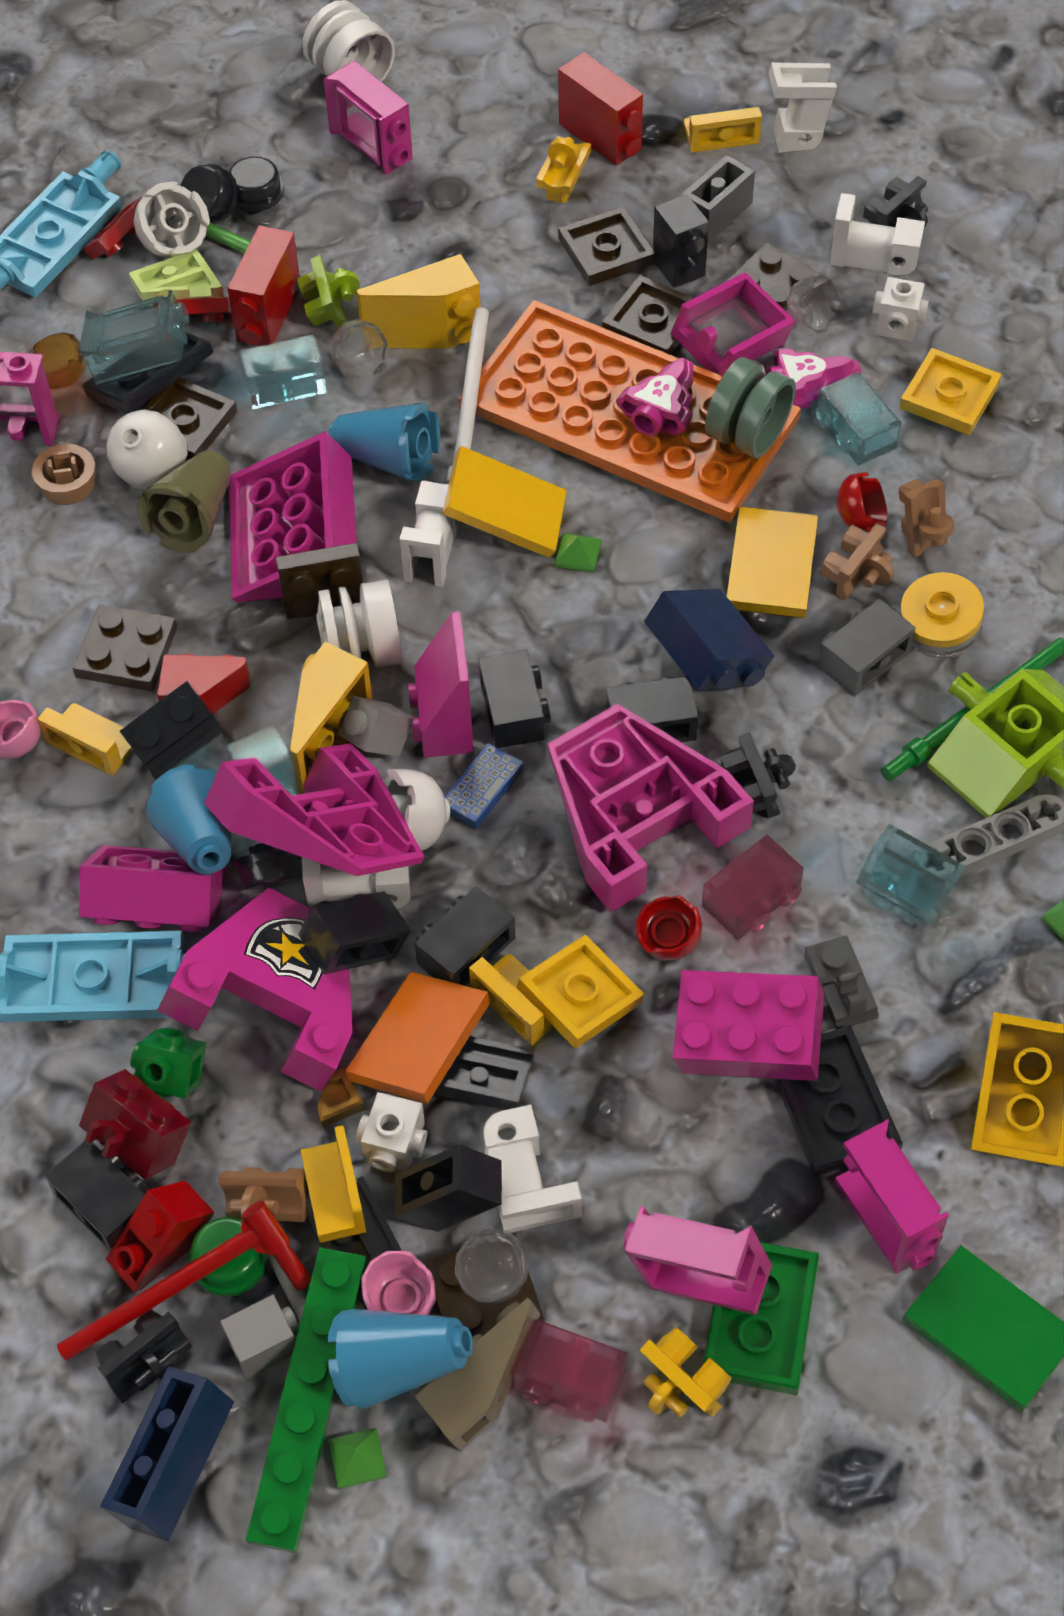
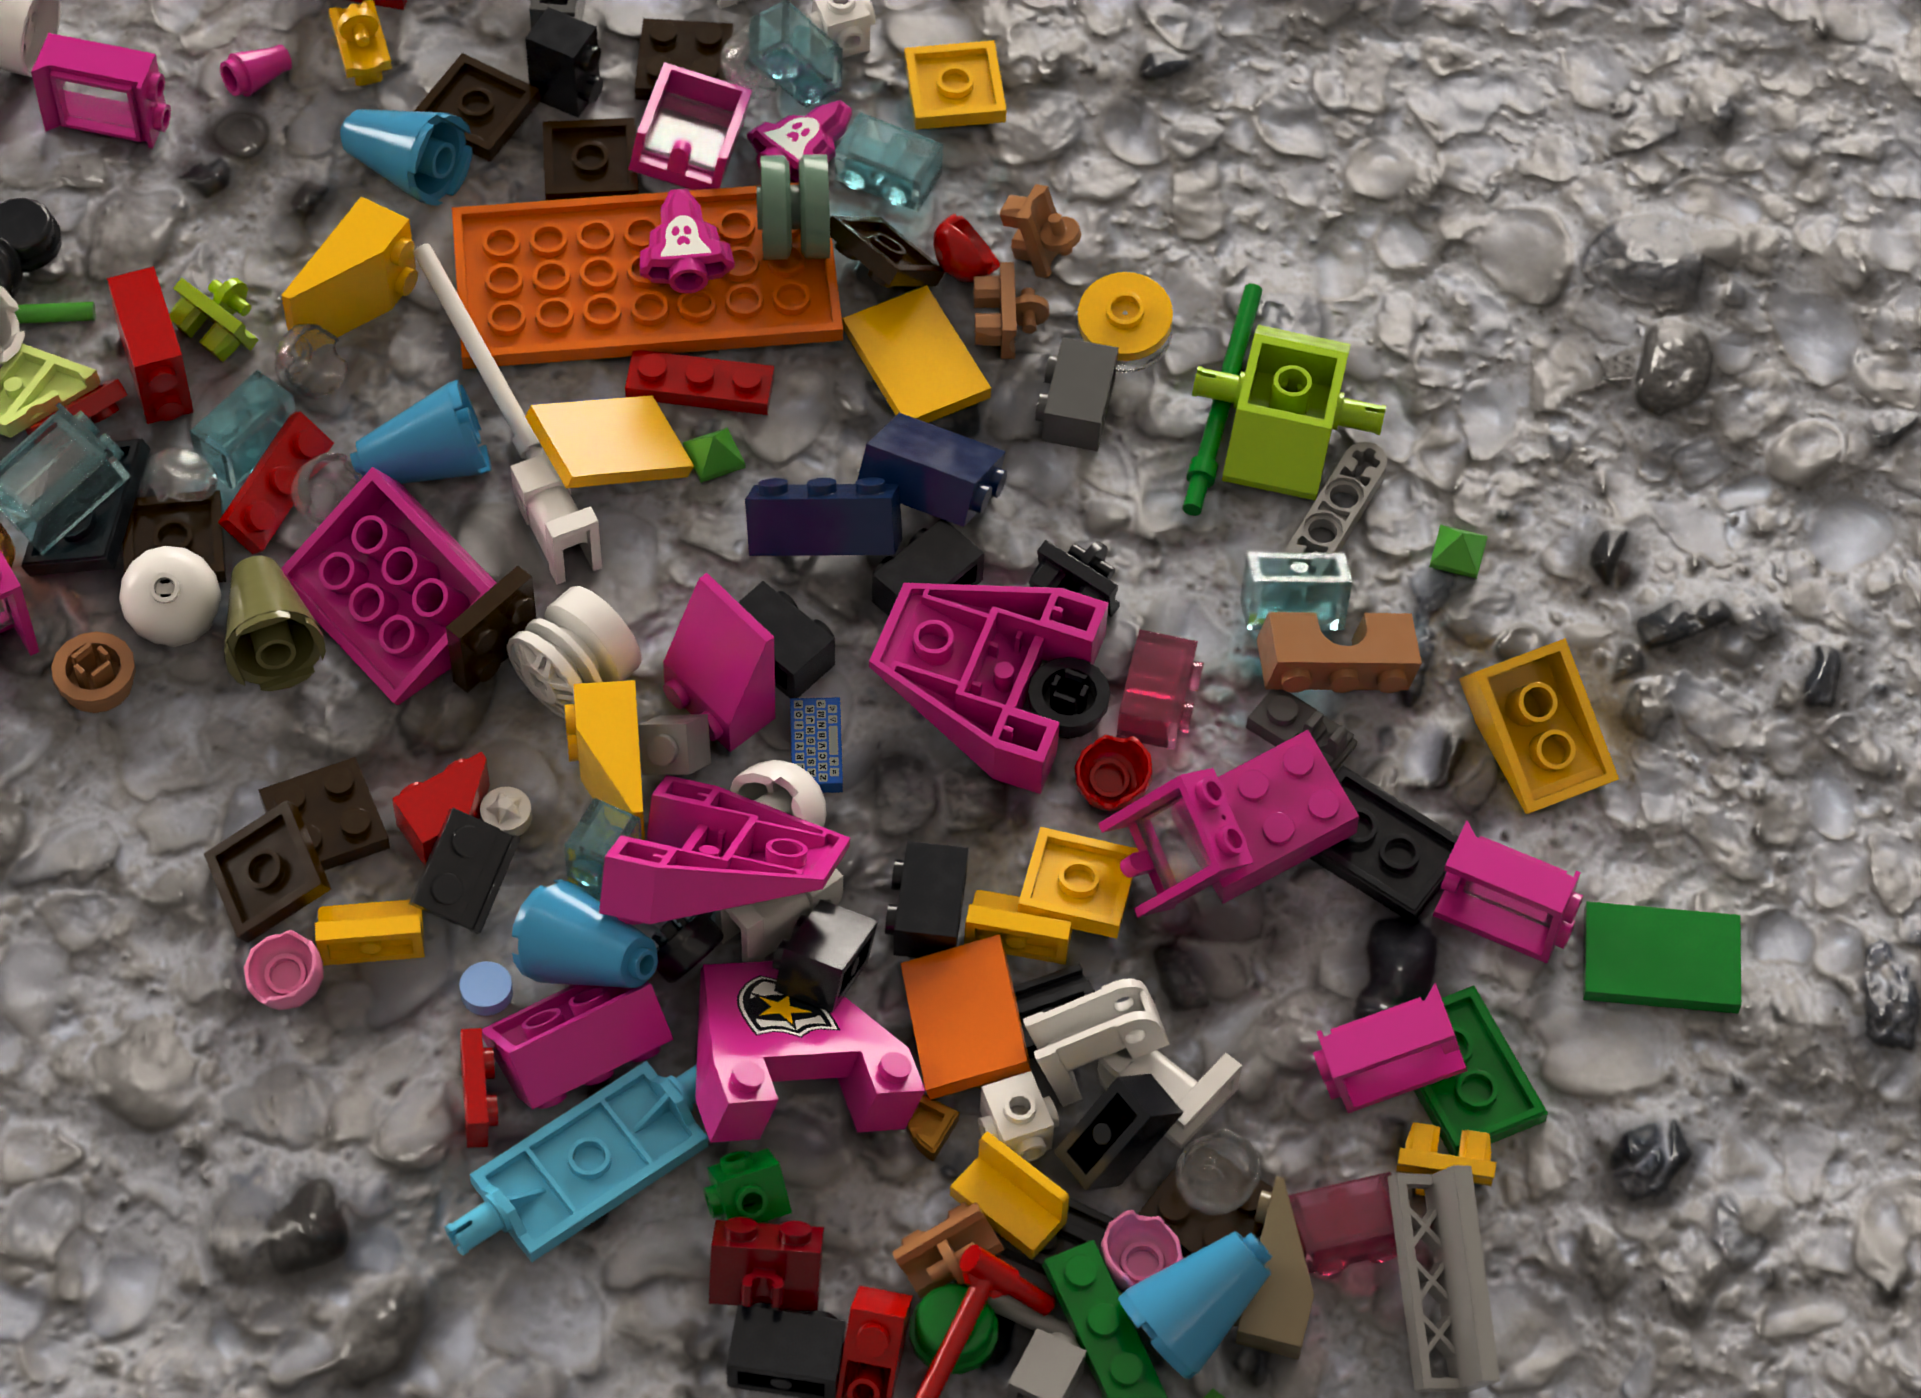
camera: 40 degrees left, 0 degrees up
none -> clear hair [139,447,218,502]
none -> dark brown plate [204,800,331,943]
none -> red plate [218,411,334,555]
none -> dark pink cone [220,44,292,97]
none -> clear hair [291,453,362,528]
none -> dark azure cone [340,109,472,206]
none -> light blue tile [459,961,513,1016]
none -> red plate [460,1028,498,1148]
none -> white tile [480,787,532,836]
none -> red plate [625,350,775,415]
none -> dark blue brick [745,477,903,556]
none -> clear light blue brick [749,0,843,108]
none -> dark brown plate [830,215,946,288]
none -> white piece [1023,979,1170,1107]
none -> black piece [1028,657,1111,739]
none -> dark pink window [1098,768,1254,918]
none -> medium nougat arch [1256,612,1422,693]
none -> light grey fence [1387,1165,1500,1392]

